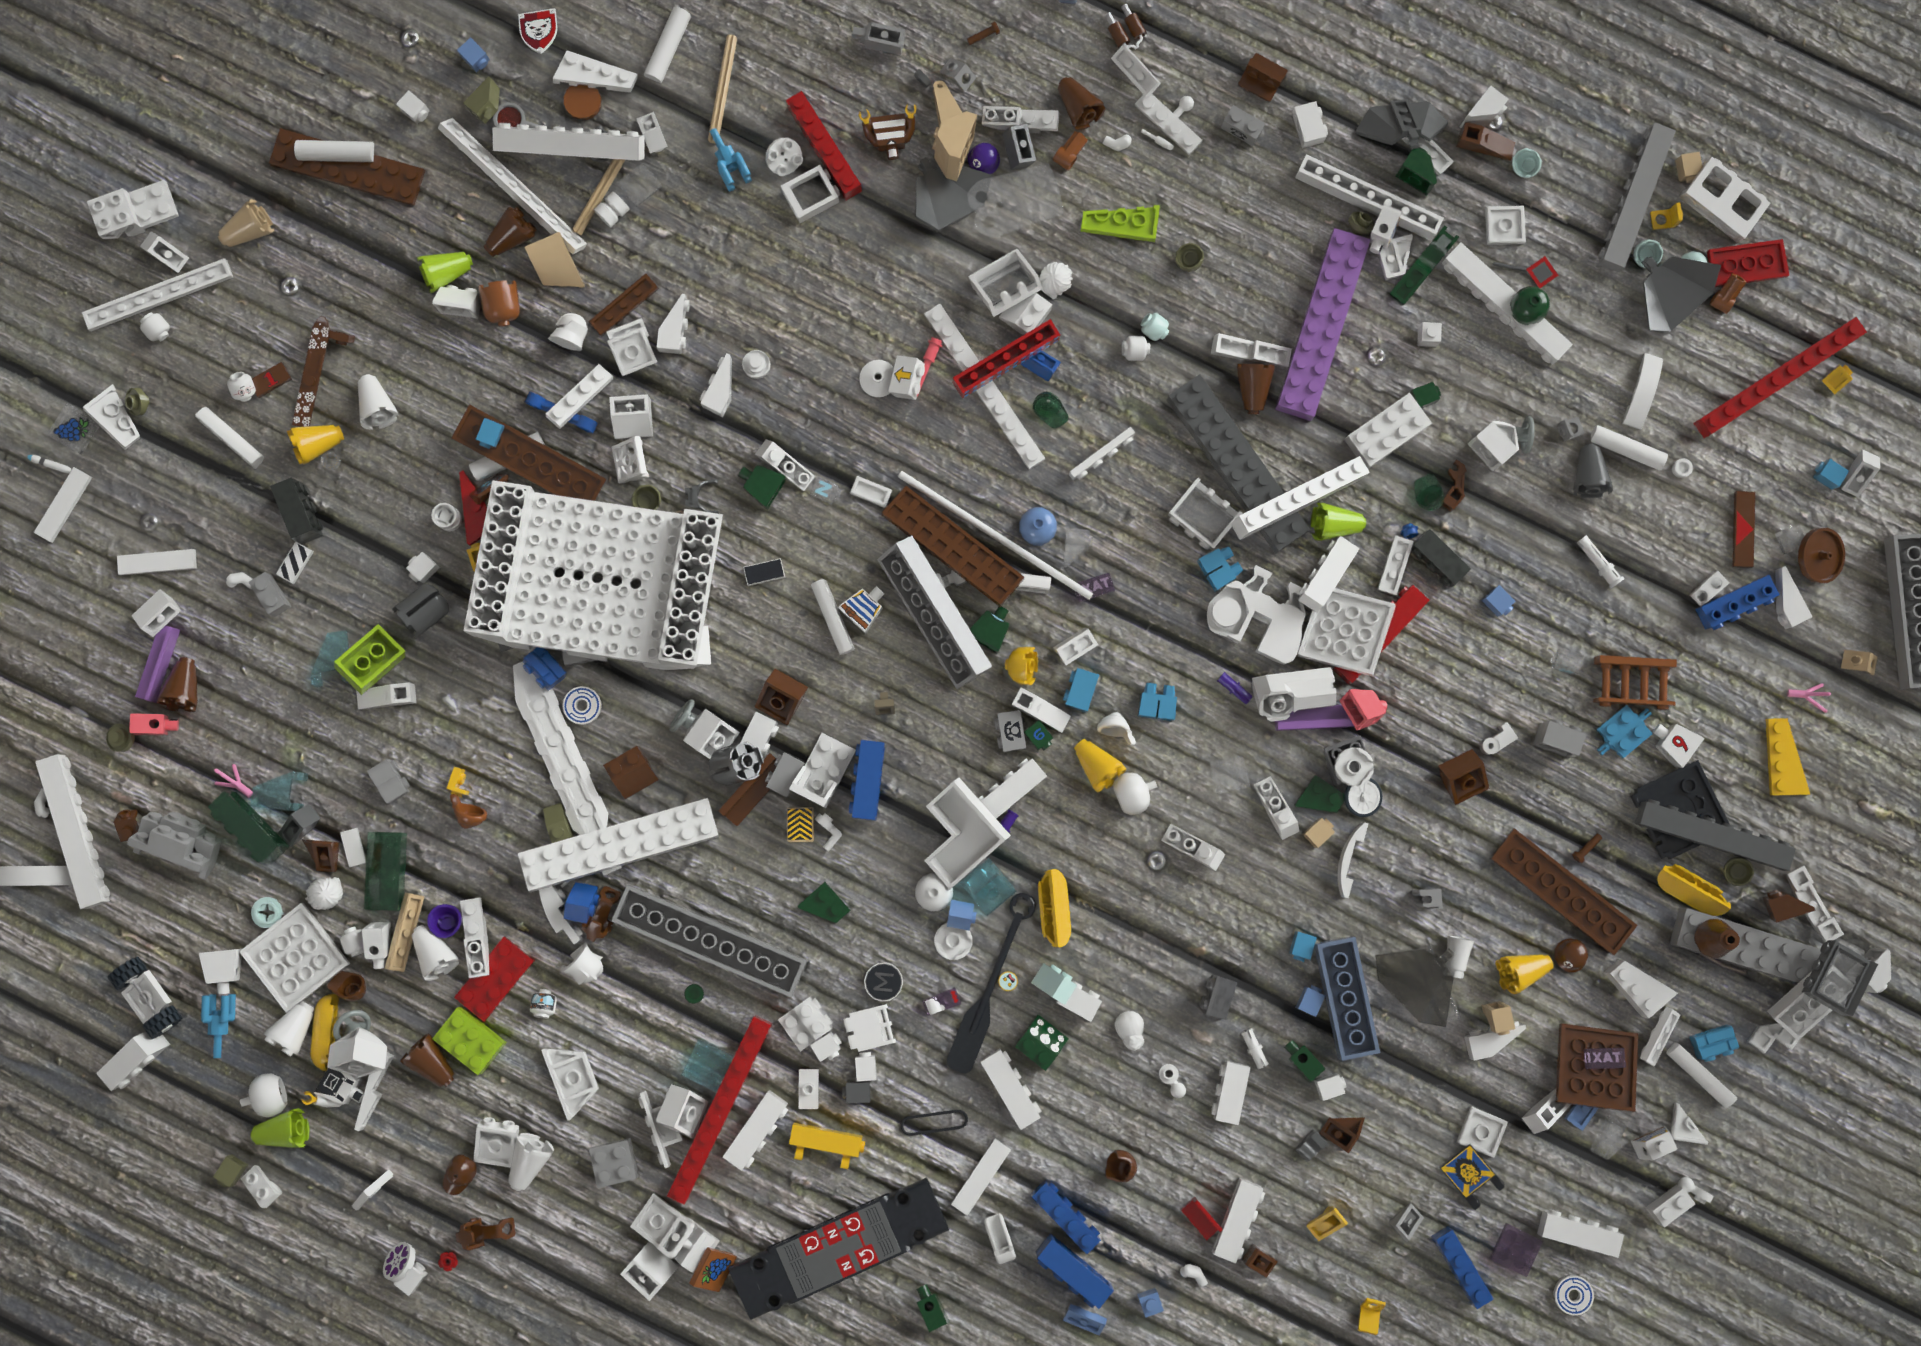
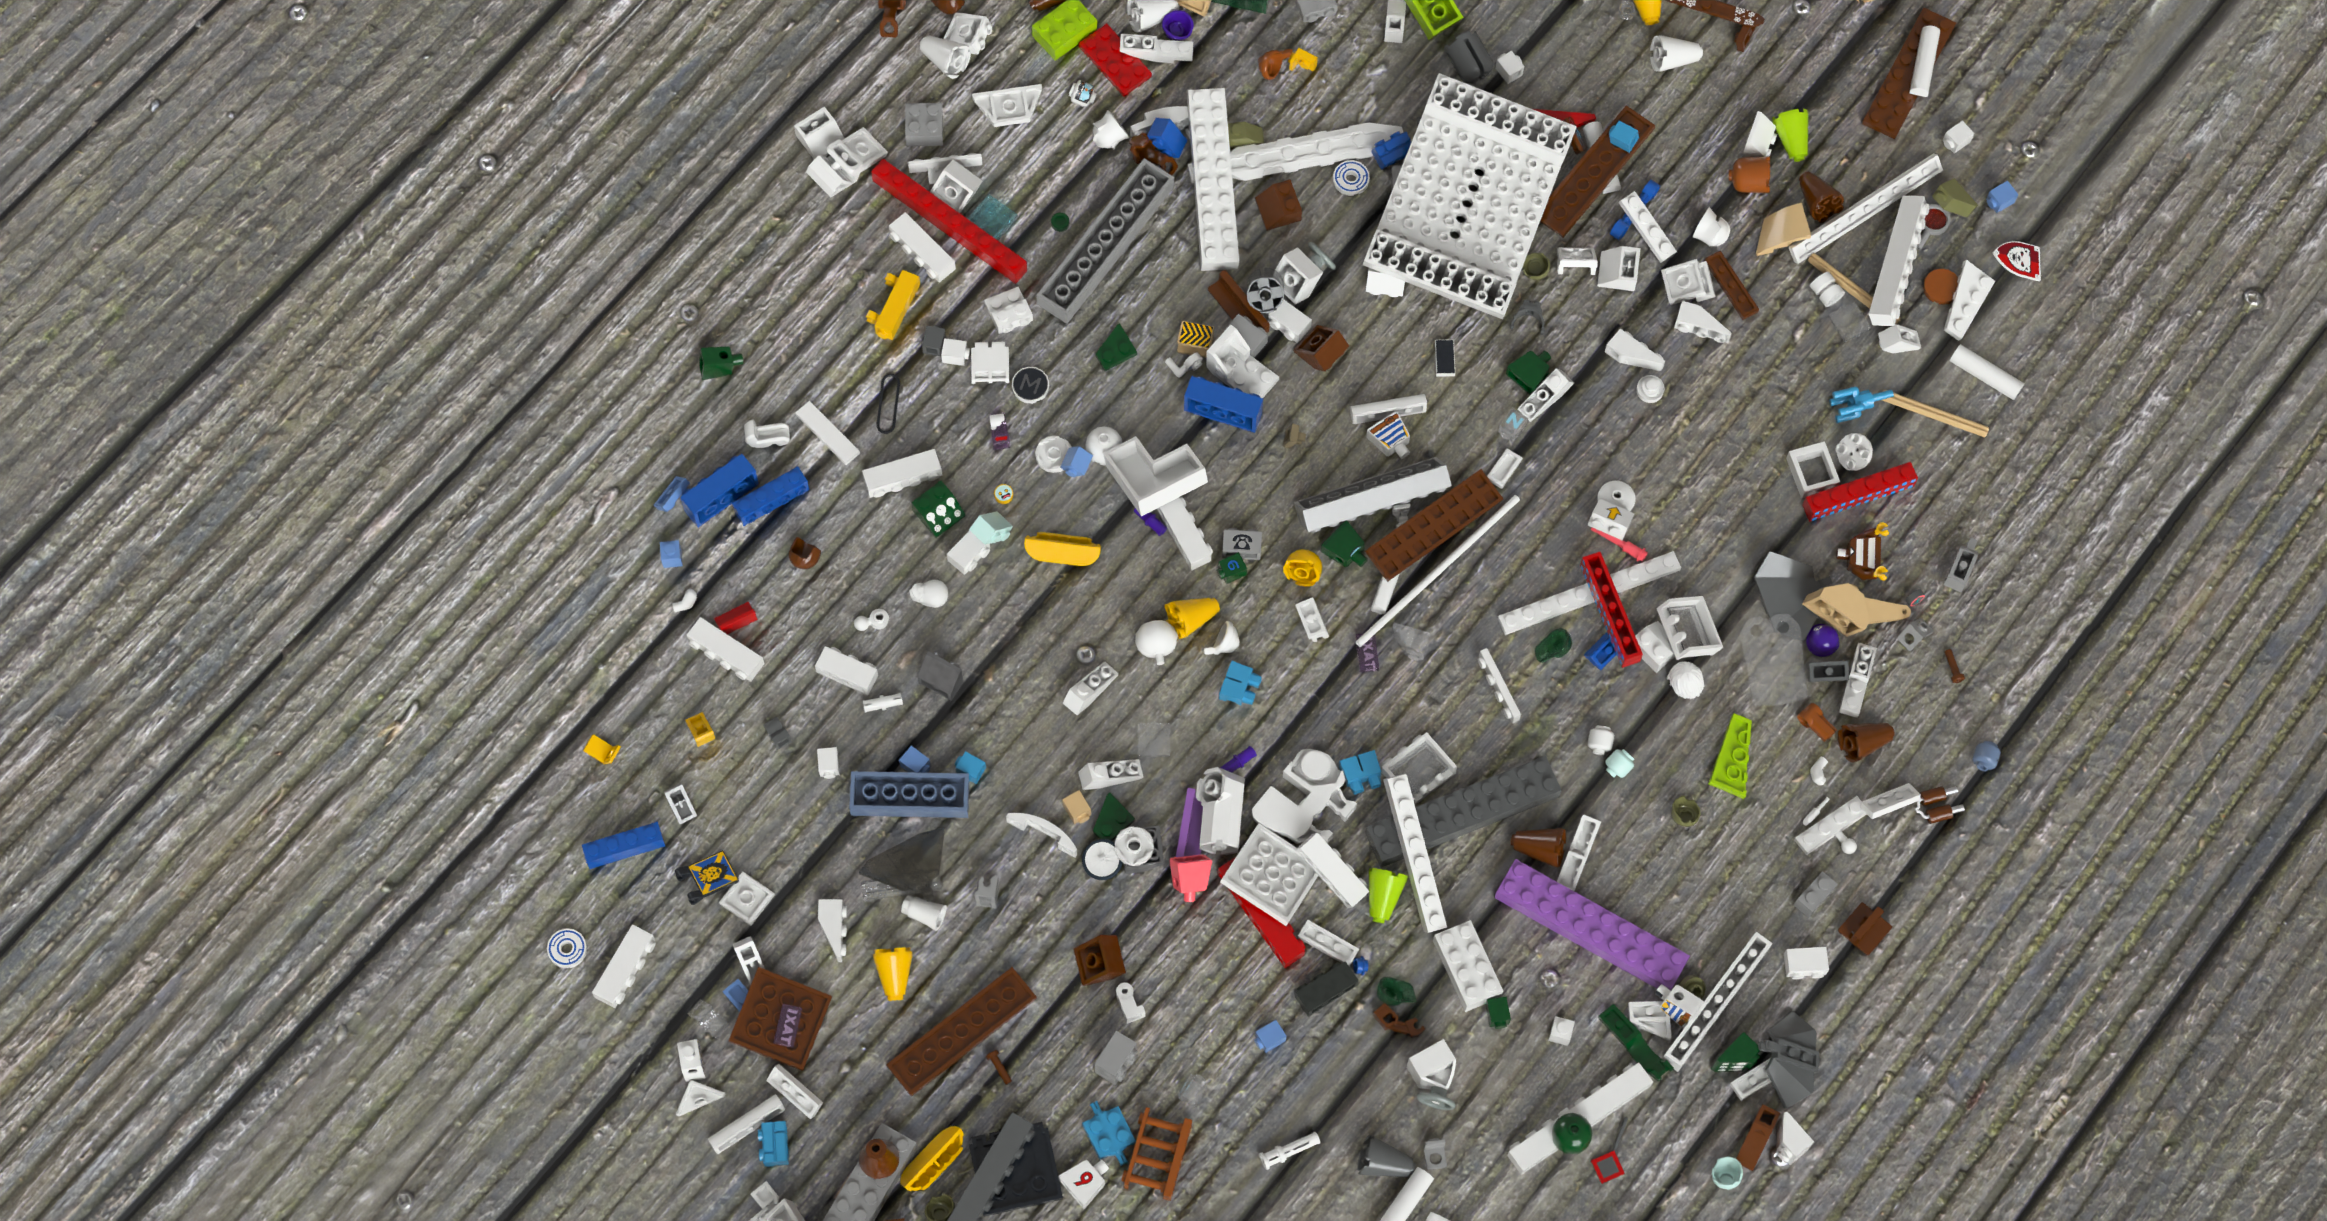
camera: 105 degrees right, 15 degrees down
white wheel [431,503,462,532] -> none
dark orange tile [689,1247,737,1292] -> none
panel [729,1177,949,1320] -> none
white plate [799,1069,819,1109] -> none
white brick [810,1032,842,1062] -> none
black piece [947,893,1036,1074] -> none
clear light blue slope [959,858,1017,916] -> none
white slope [1011,688,1071,733] -> none
medium blue cylinder [1019,507,1057,546] -> none
dark azure brick [1063,668,1099,713] -> none
reddish brown slope [1241,1243,1278,1278] -> none
dark green torso [1284,1039,1326,1083] -> none
reddish brown slope [1319,1117,1365,1153] -> none
tan arch [1481,1001,1515,1035] -> none
white tile [1485,206,1526,245] -> none
clear purple plate [1490,1223,1543,1277] -> none
reddish brown helmet [1554,938,1588,973] -> none
white wedge [1603,960,1678,1018] -> none
white brick [1645,1185,1695,1227] -> none
white plate [1678,1177,1714,1205] -> none

